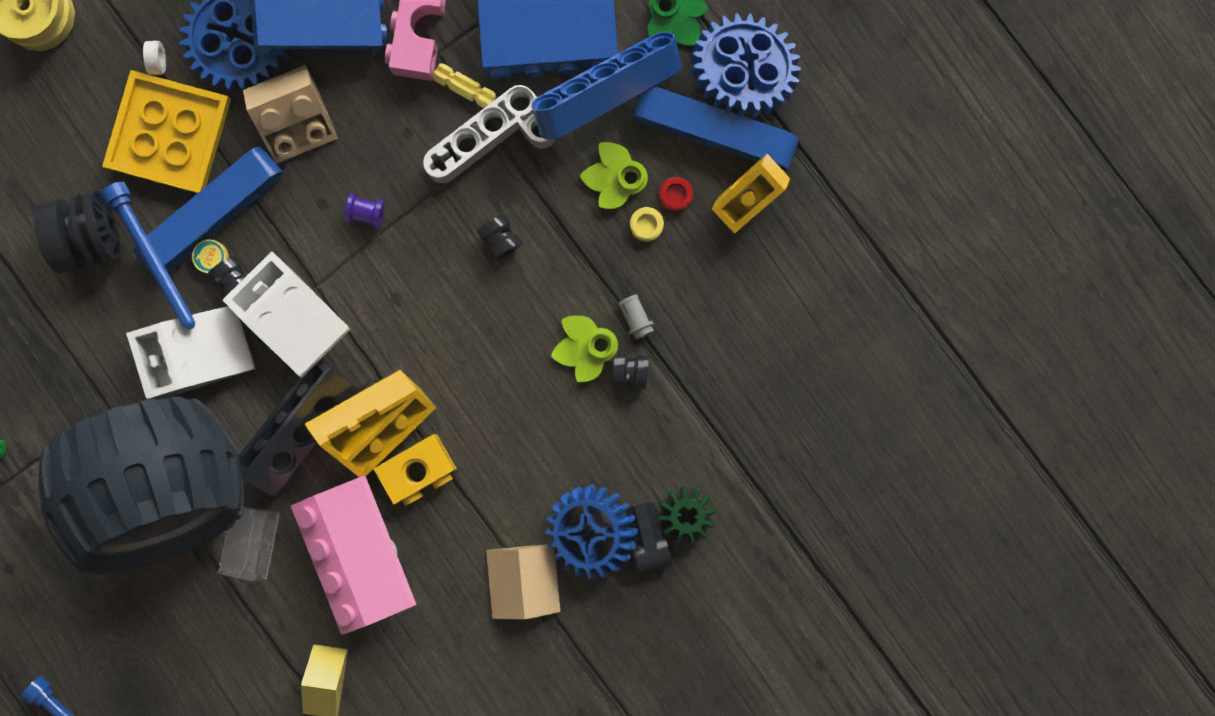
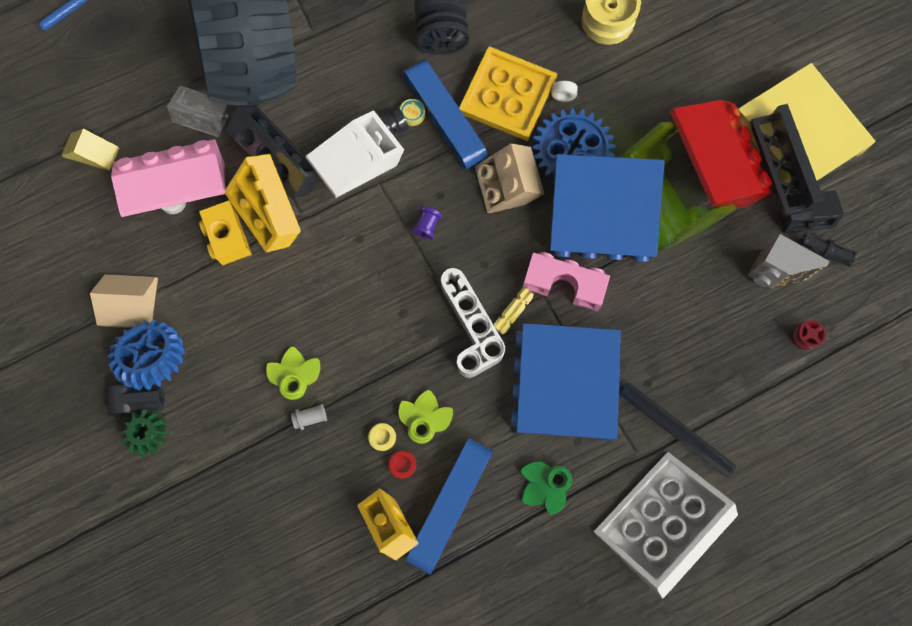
camera: 105 degrees right, 10 degrees down
blue piece [100,182,195,330] -> none
white slope [126,306,256,400] -> none
black wheel [477,214,523,261] -> none
blue beam [531,32,682,140] -> none
black wheel [612,353,649,390] -> none
blue gear [690,13,801,118] -> none

